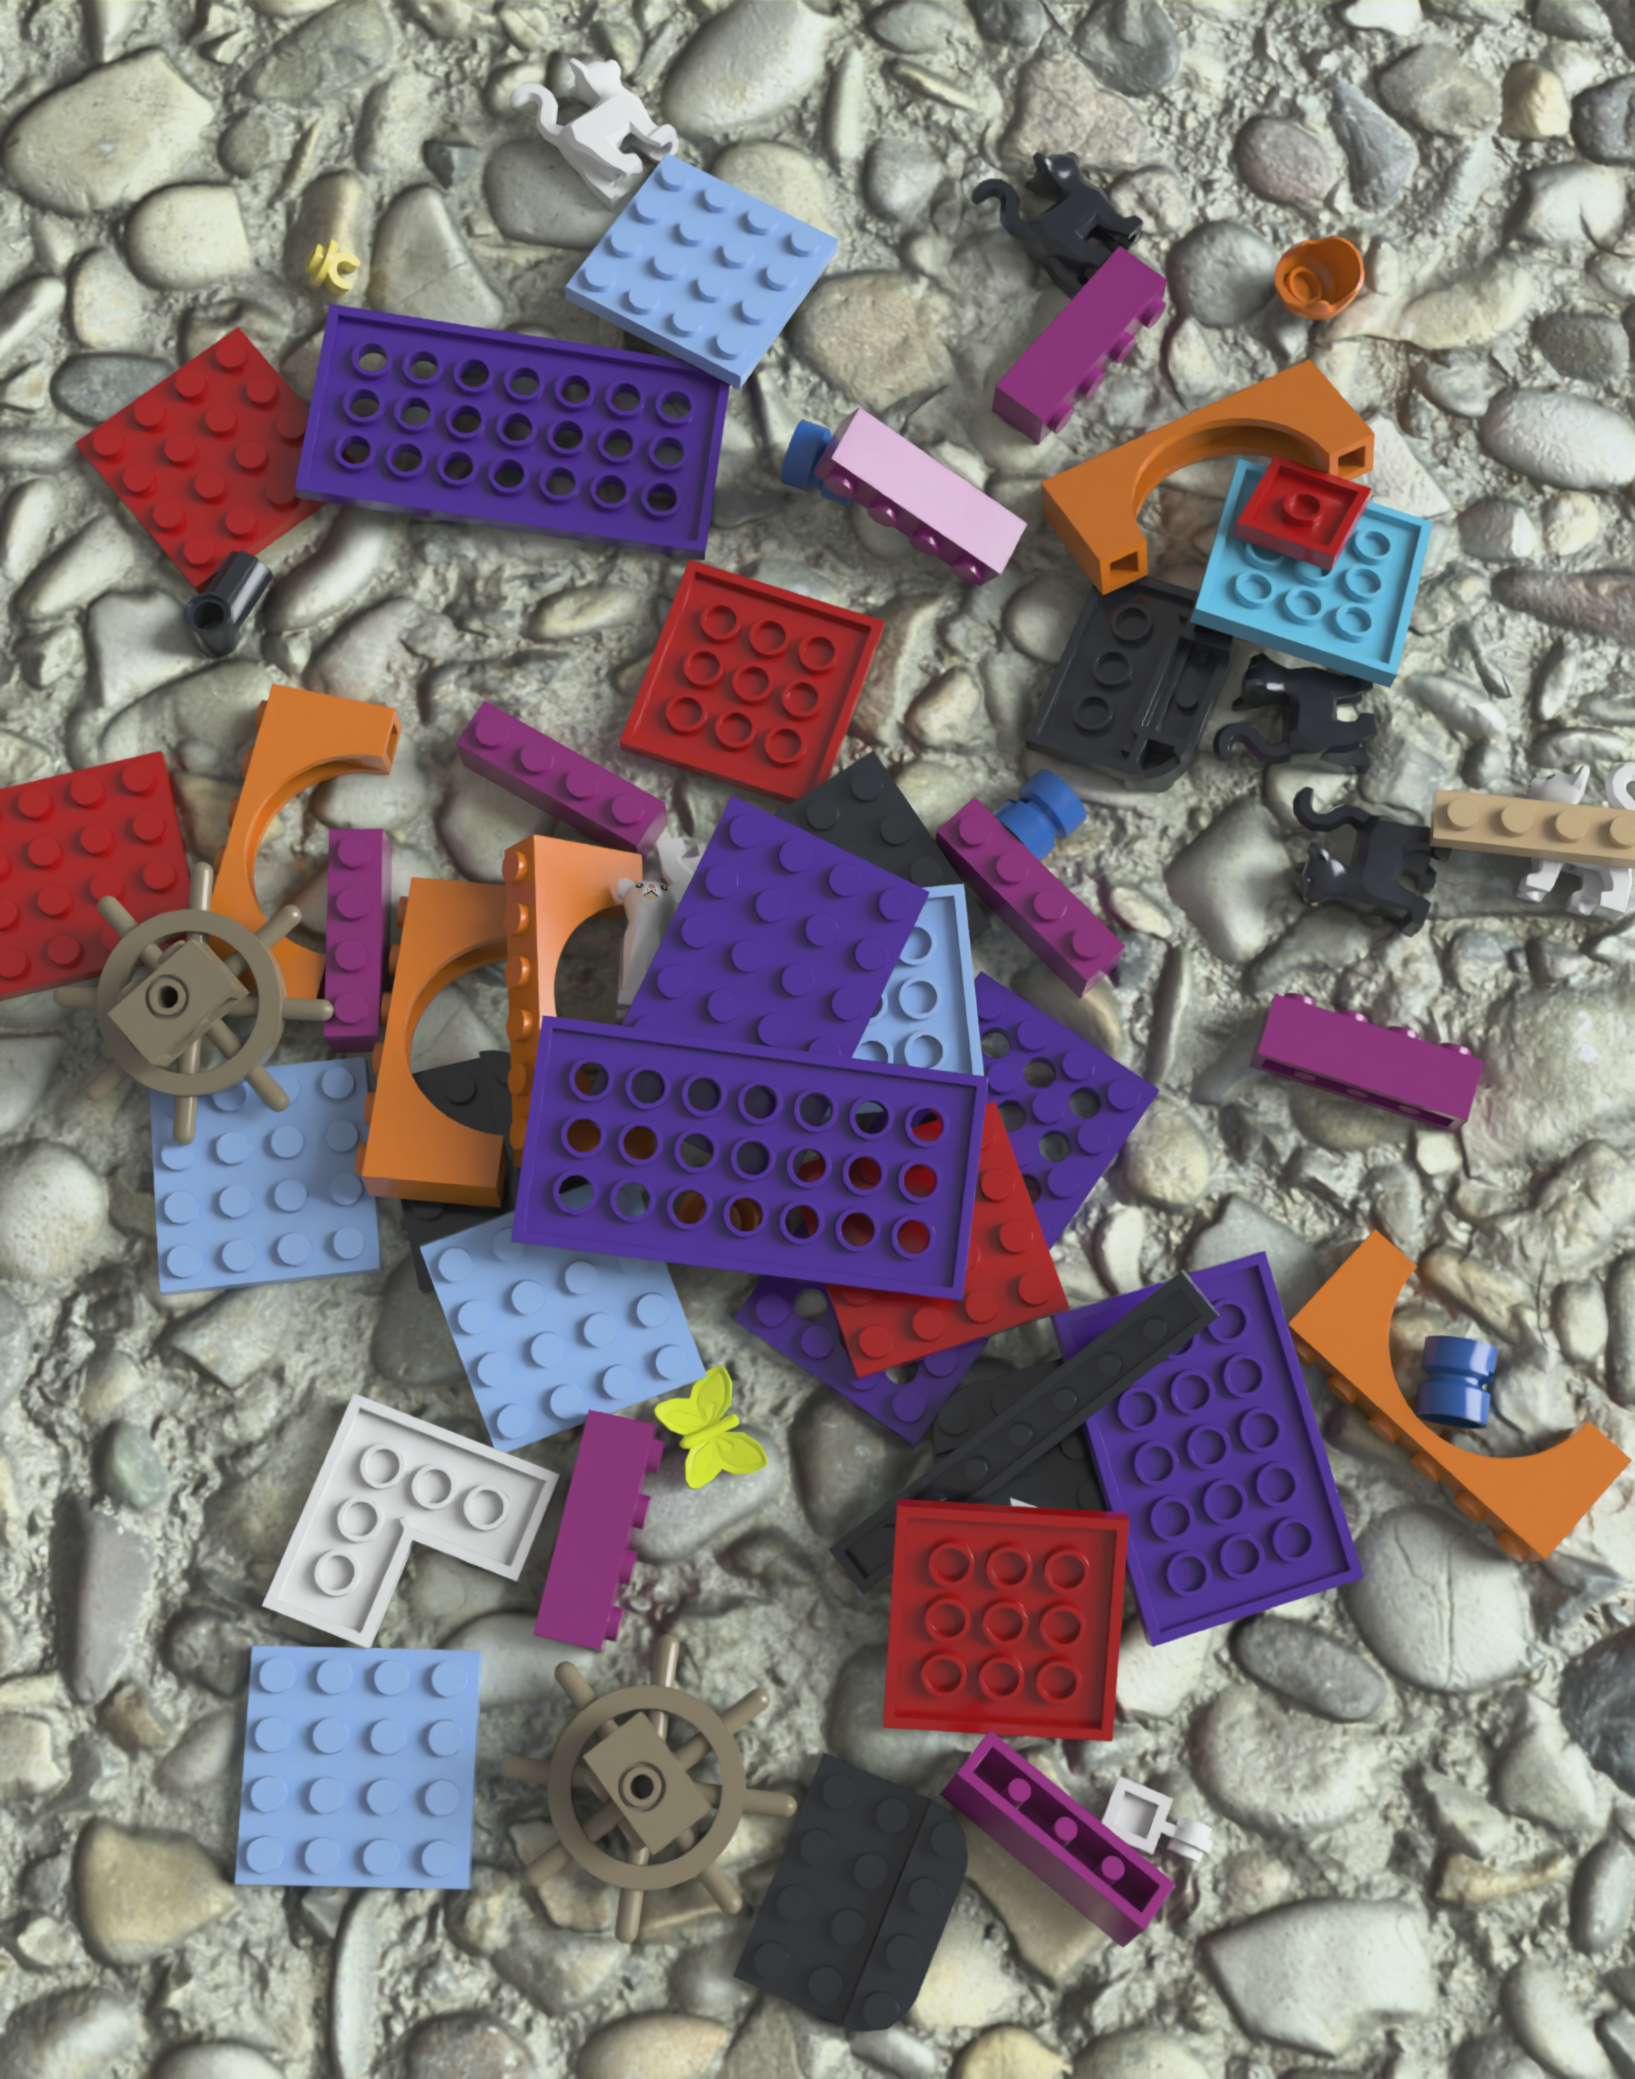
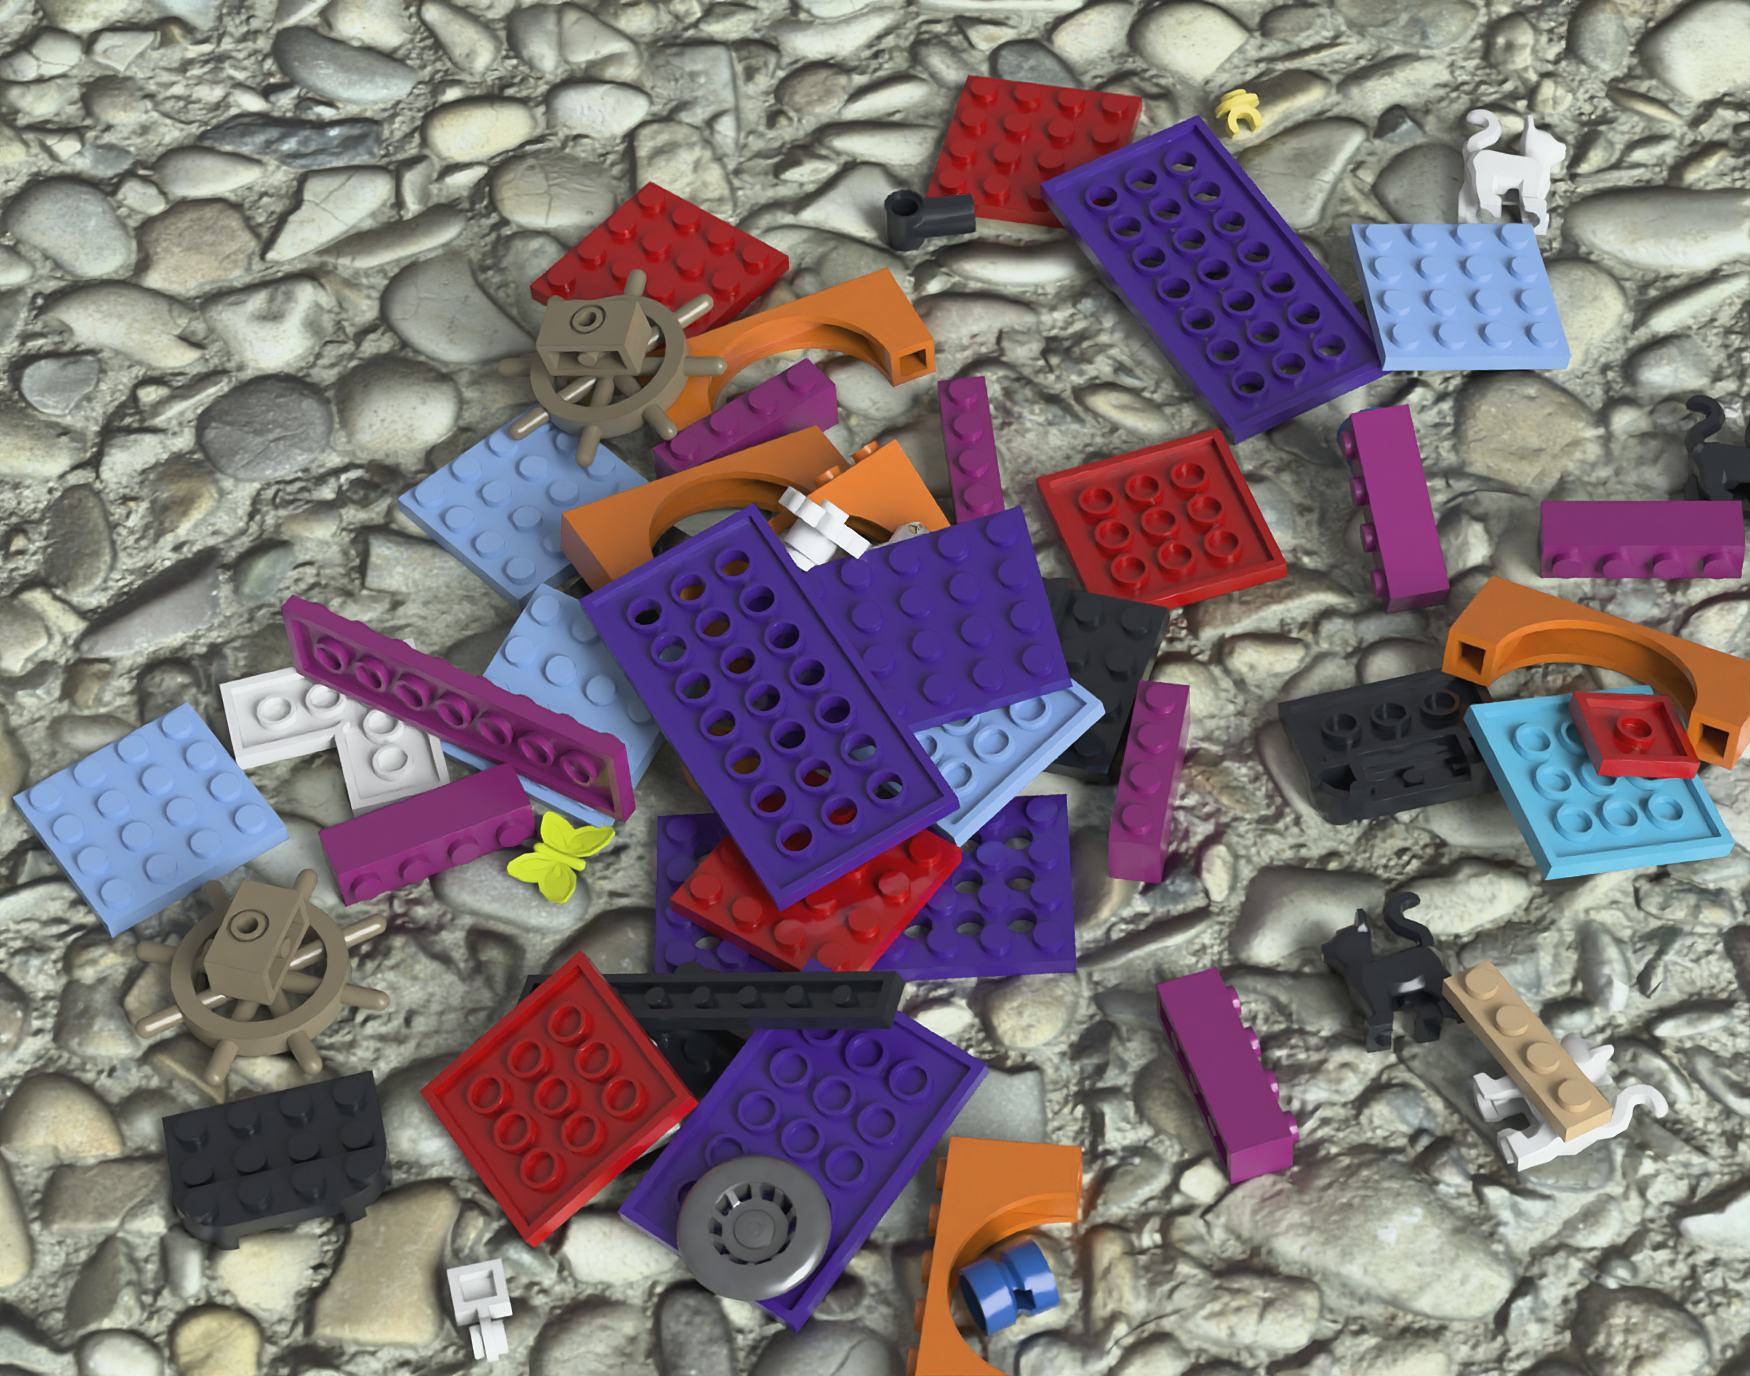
camera: 60 degrees right, 25 degrees down
magenta brick [940,1731,1176,1948] -> none
blue wheel [992,769,1087,862] -> none
black animal [1213,653,1377,774] -> none
none -> magenta plate [280,594,636,823]
none -> flat silver wheel [677,1154,831,1301]
none -> white plant [778,485,872,572]

